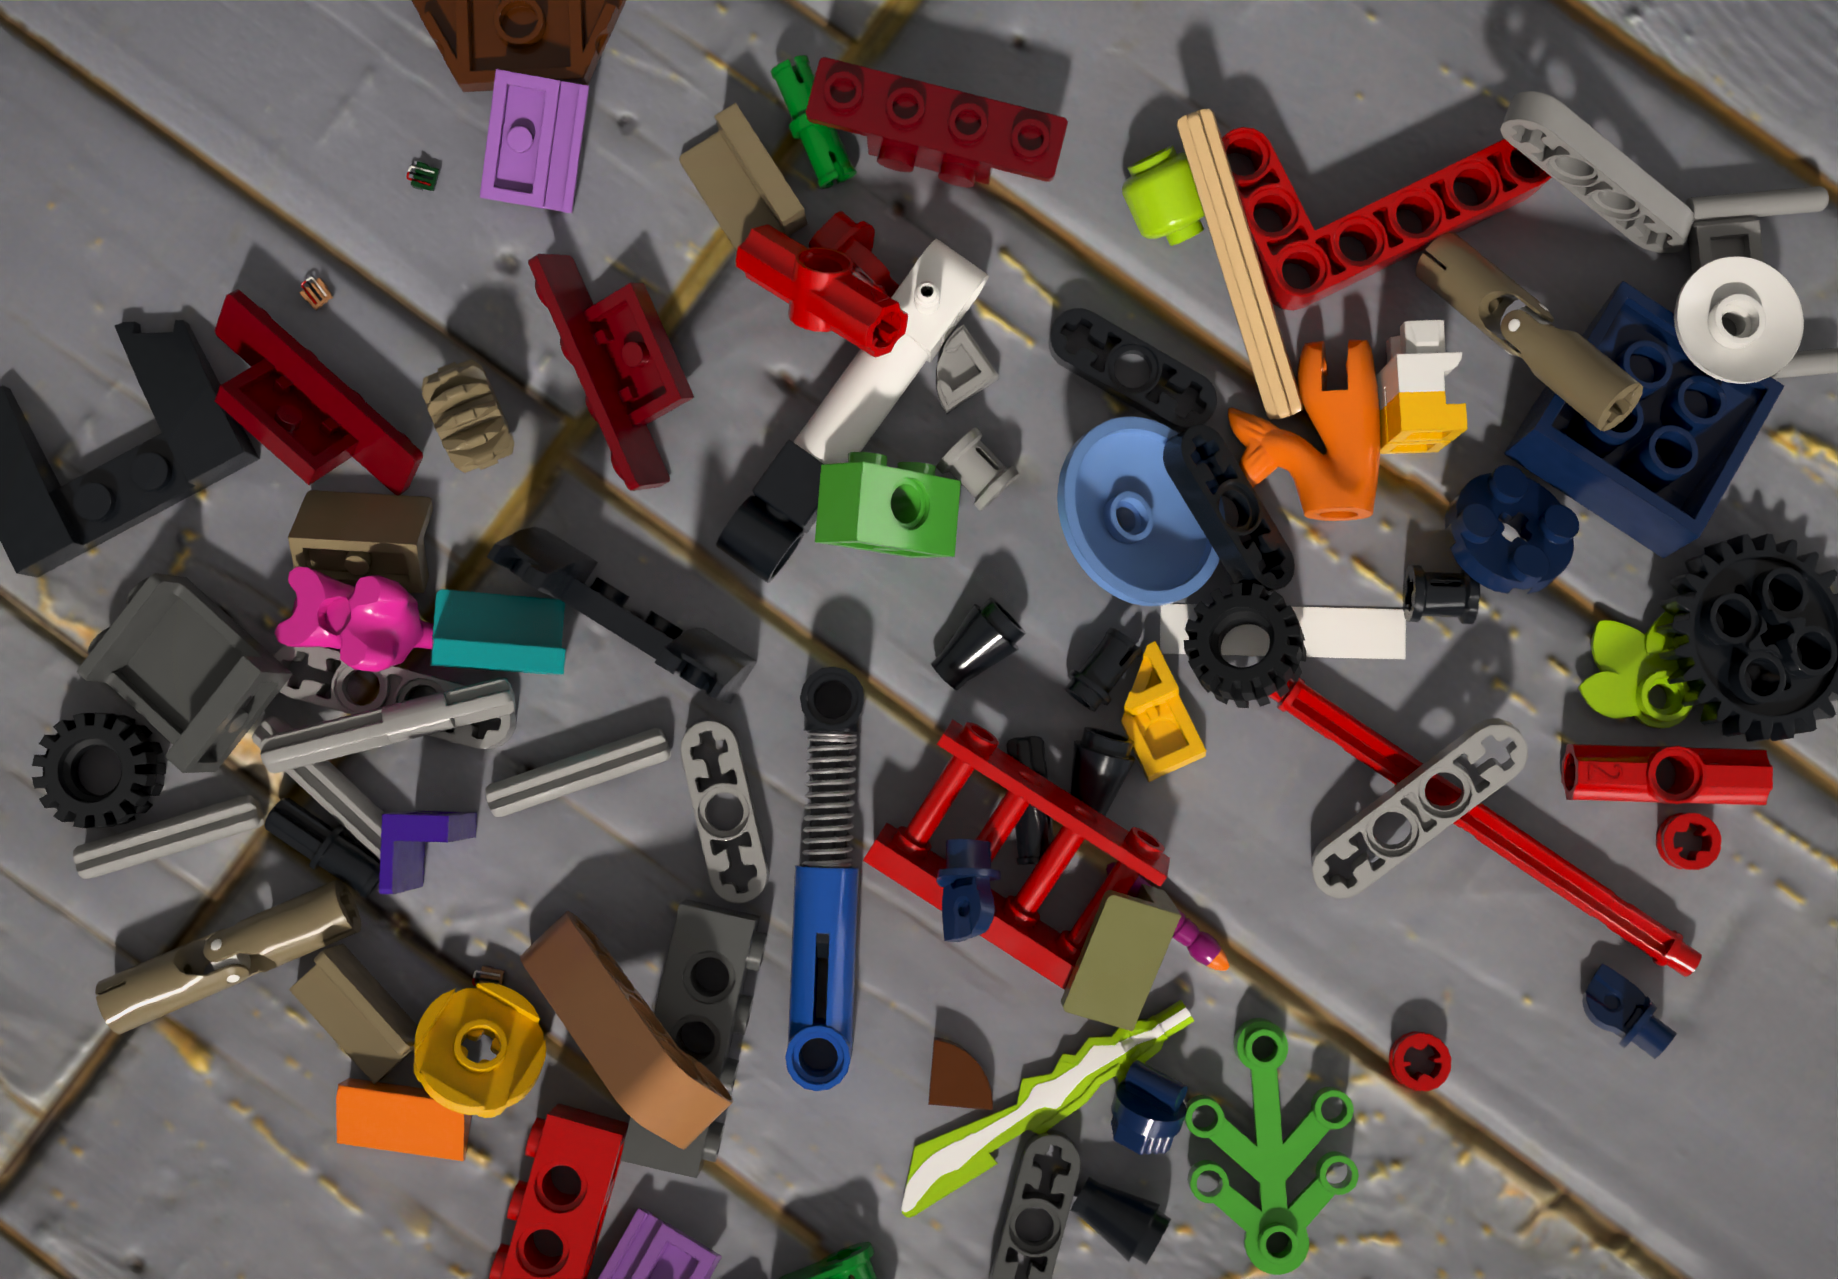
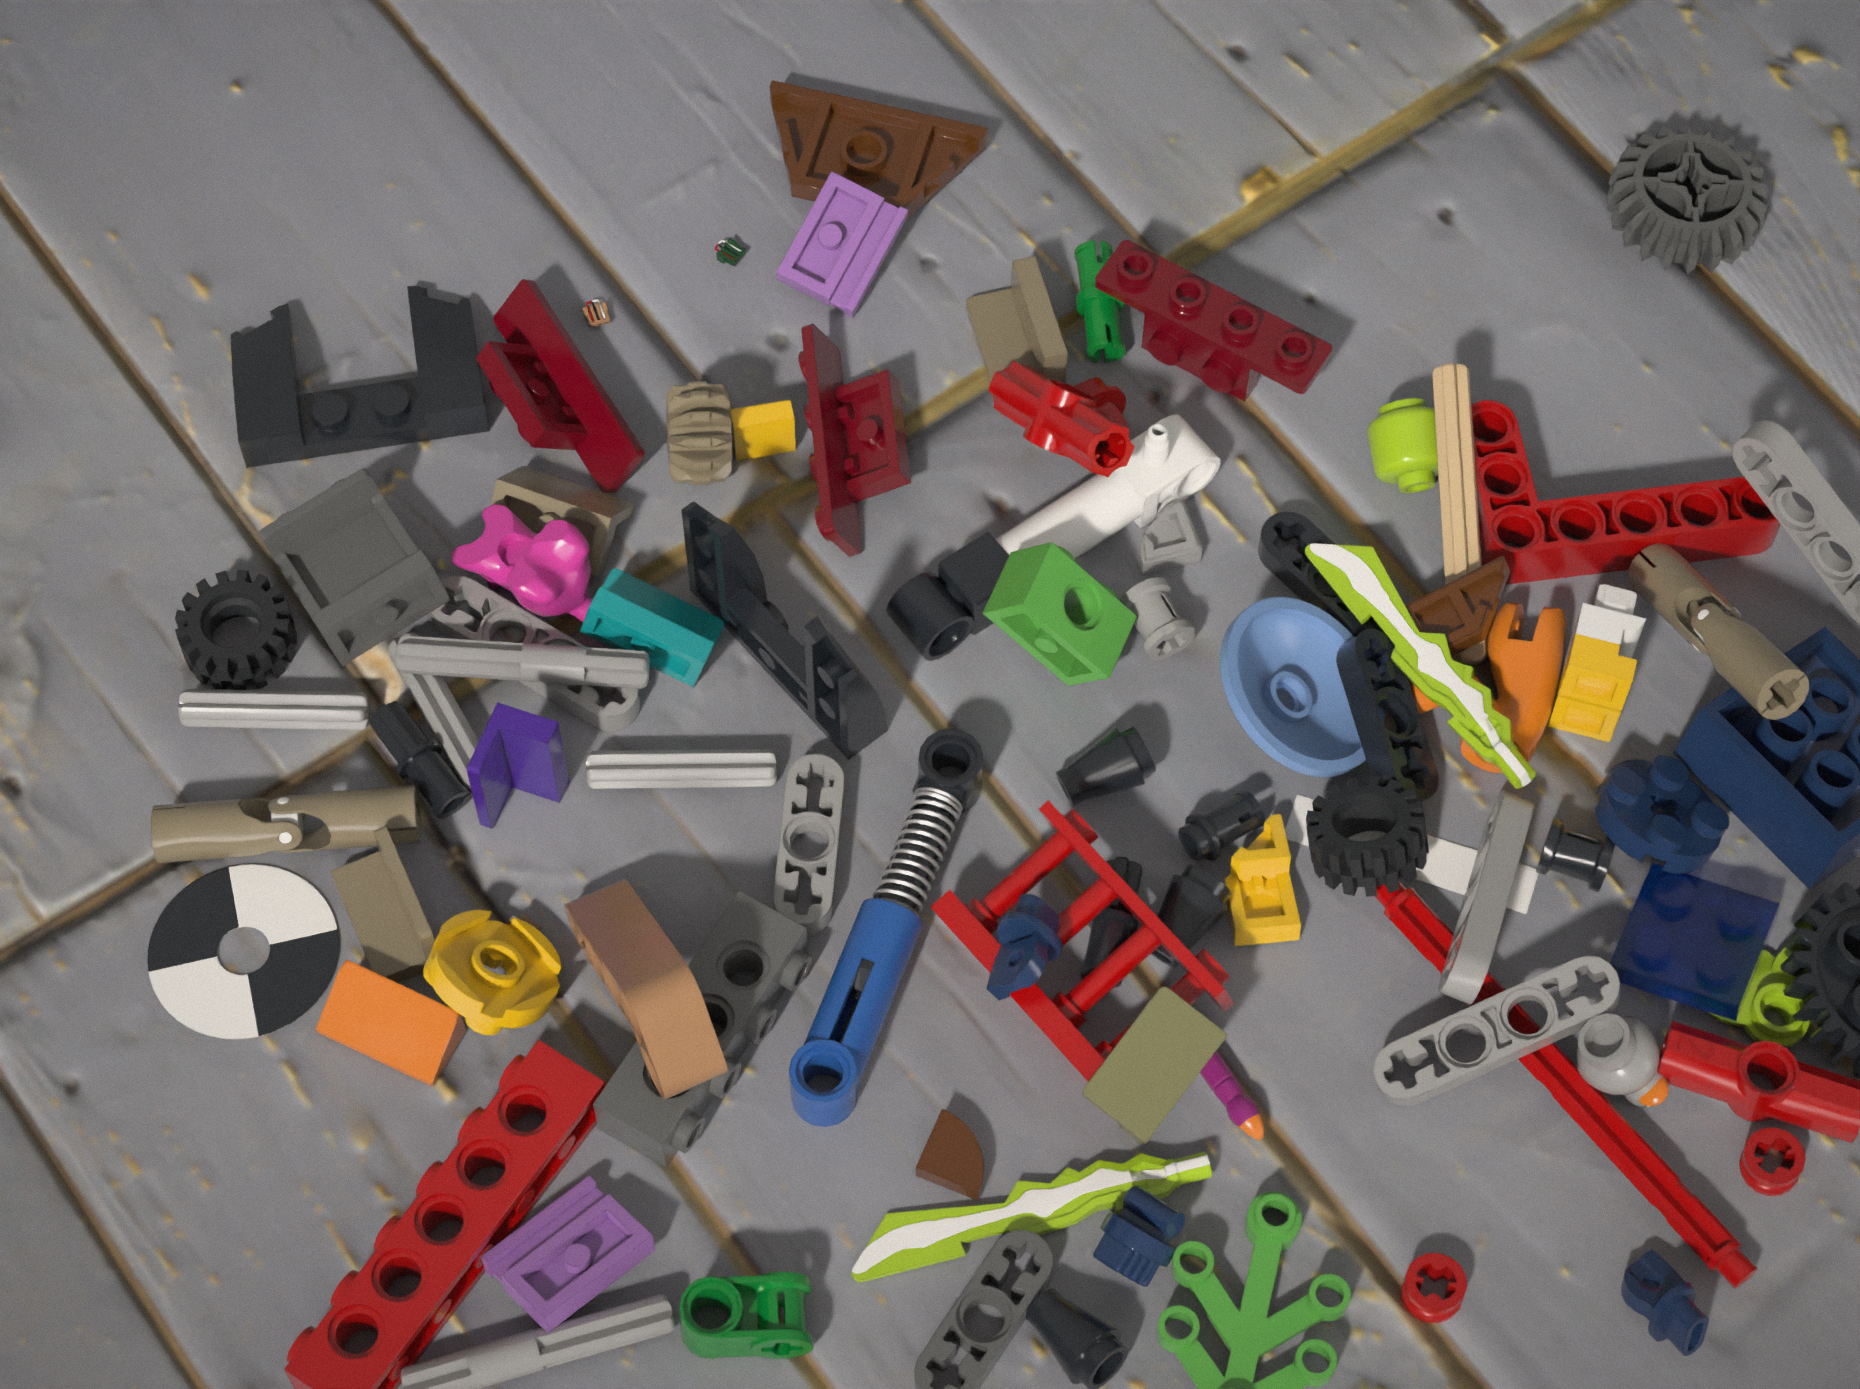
camera: 15 degrees right, 25 degrees down
none -> sticker [147,864,339,1039]
none -> yellow tile [730,400,796,461]
none -> lime sword [1305,543,1536,789]
none -> reddish brown tile [1405,556,1510,657]
none -> light grey beam [1438,790,1534,1005]
none -> light grey animal [1577,1013,1669,1108]
none -> clear blue plate [1610,863,1780,1021]

